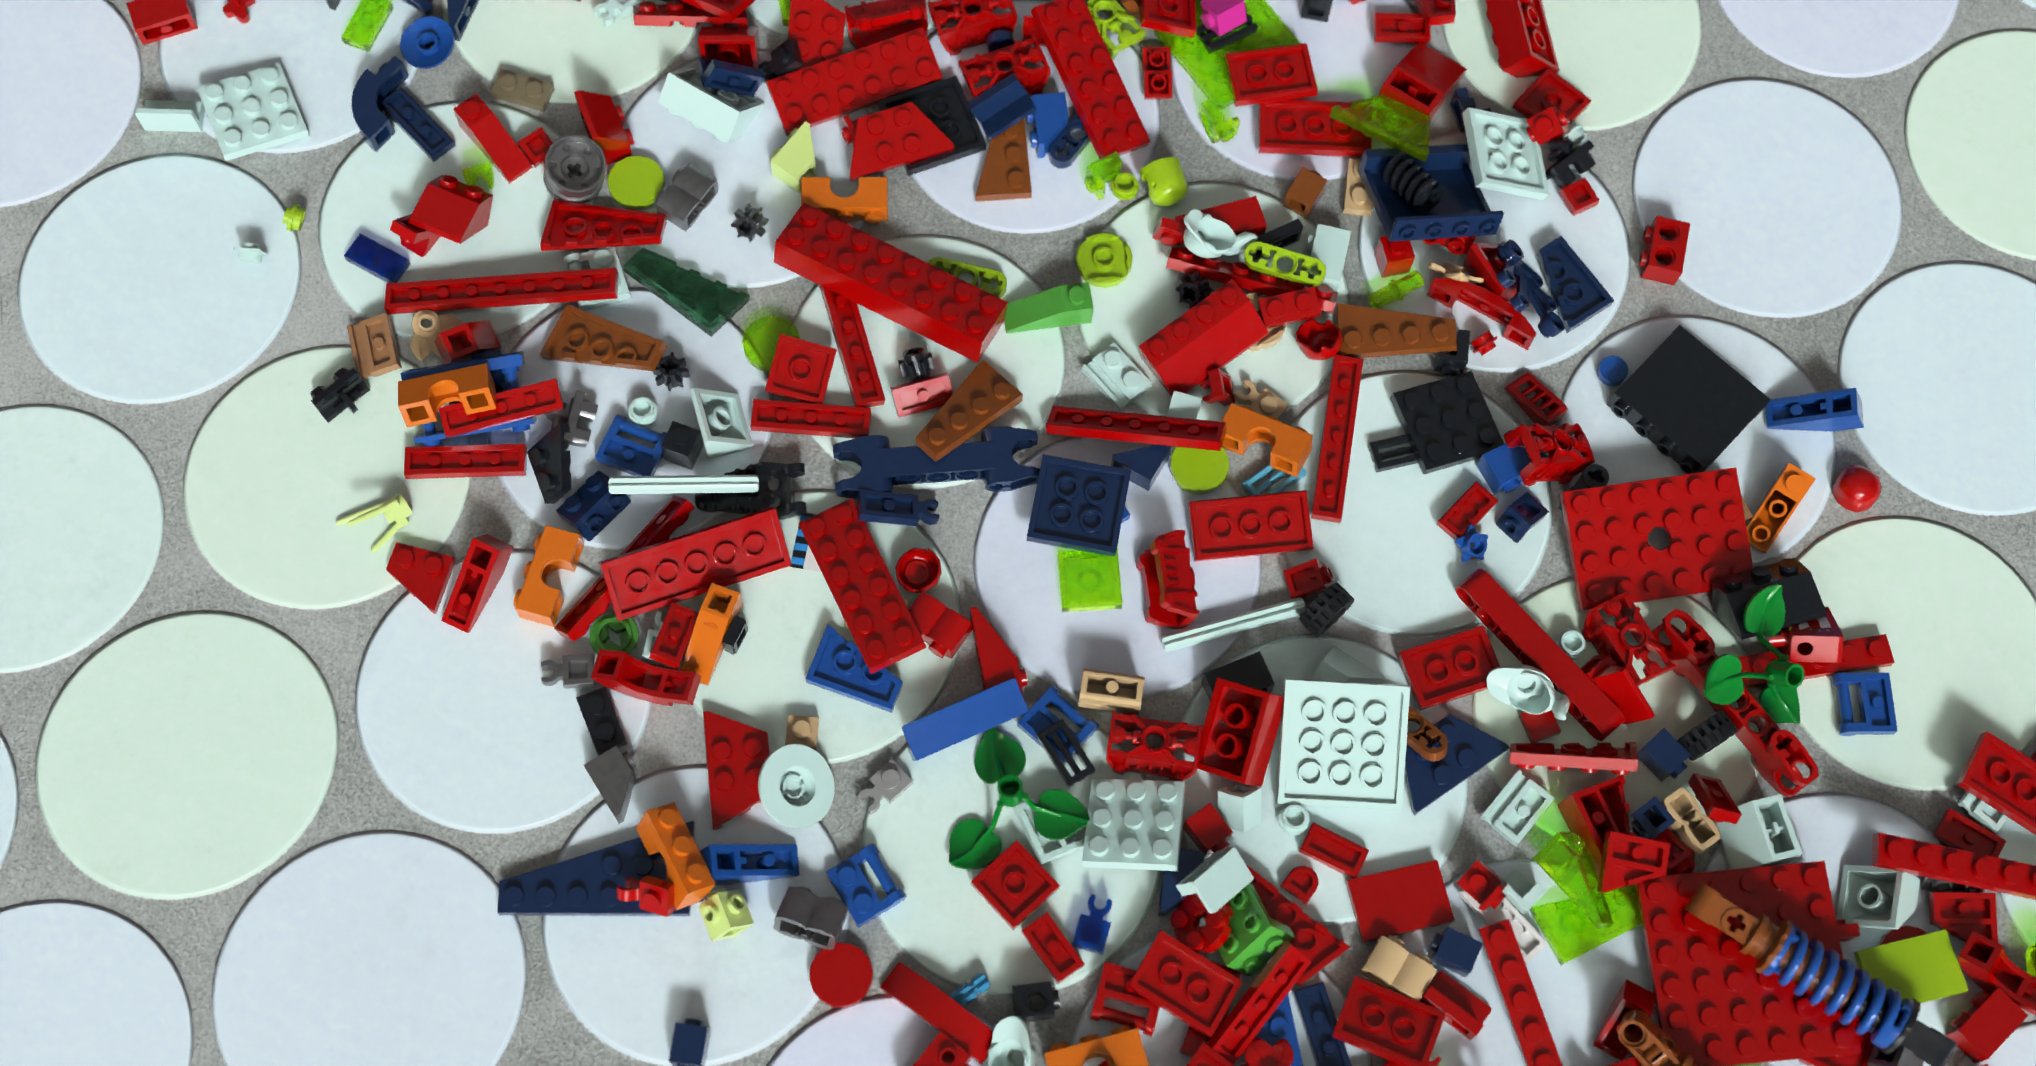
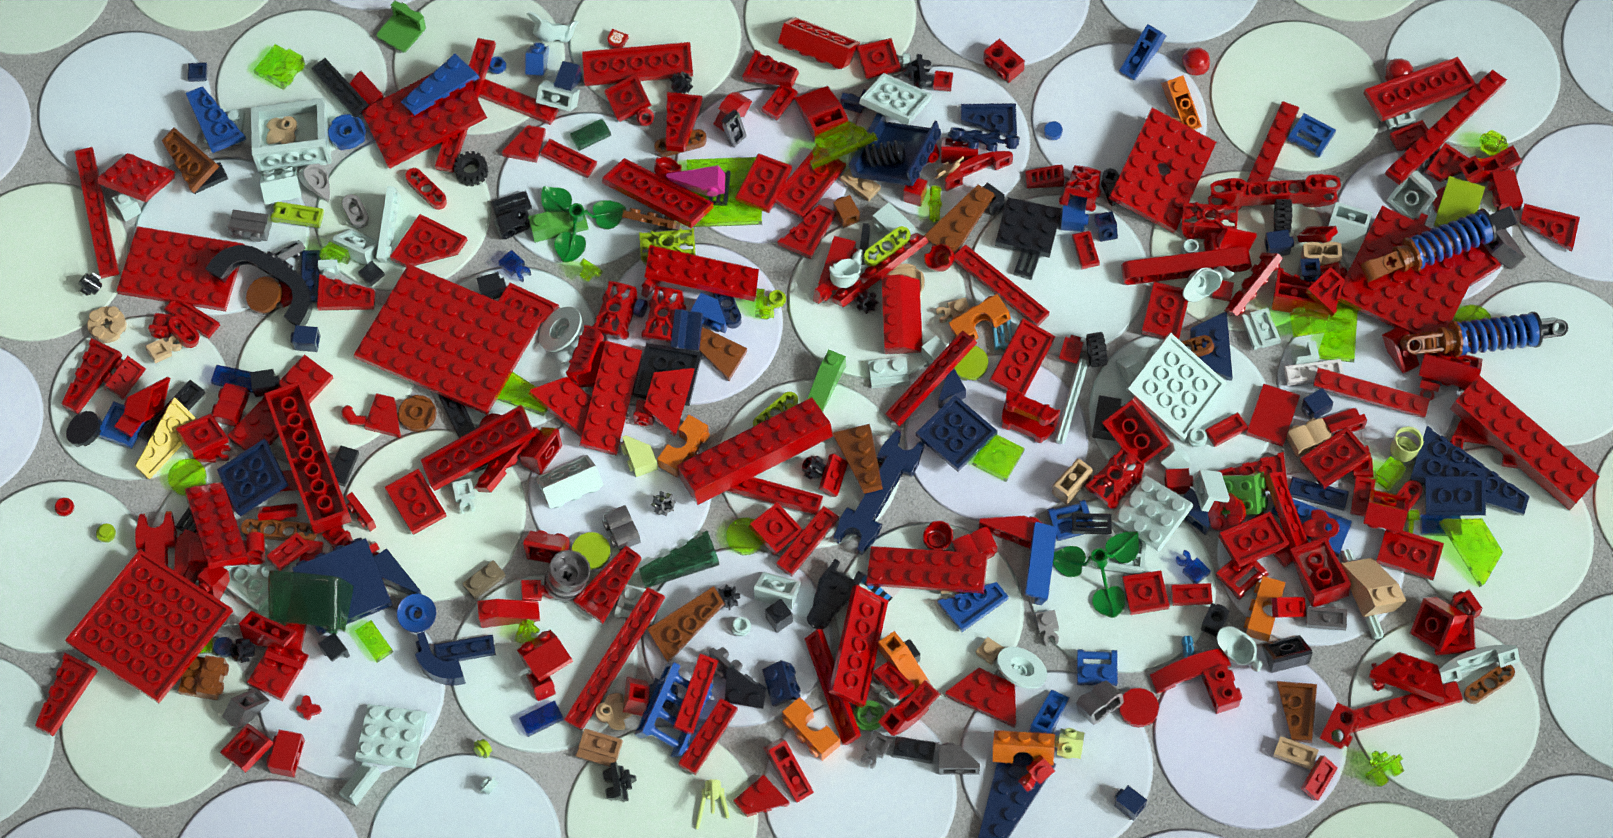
camera: 50 degrees left, 5 degrees down
orange arch [398,363,497,427] -> none
blue plate [595,414,667,476] -> none
light aqua axle [608,475,759,494] -> none
dark blue panel [697,58,765,97] -> none
black plate [758,38,803,83] -> none
dark blue plate [857,489,939,526] -> none
lime tile [1075,232,1133,288] -> none
lime helmet [1139,157,1188,207] -> none
red slope [1142,47,1173,99] -> none
clear neon green bracket [1198,99,1240,144] -> none
red tile [1200,368,1235,406] -> none
red plate [1258,286,1322,329] -> none
red tile [1280,866,1318,905] -> none
blue plate [1455,524,1488,563] -> none
red bracket [1457,858,1508,912] -> none
red plate [1470,331,1497,356] -> none
red brick [1526,106,1571,145] -> none
black panel [1607,325,1771,474] -> none
green plant [1703,584,1804,724] -> none
black slope [1712,558,1826,640] -> none
torso [1765,607,1844,663] -> none
none -> red wing [777,205,836,259]

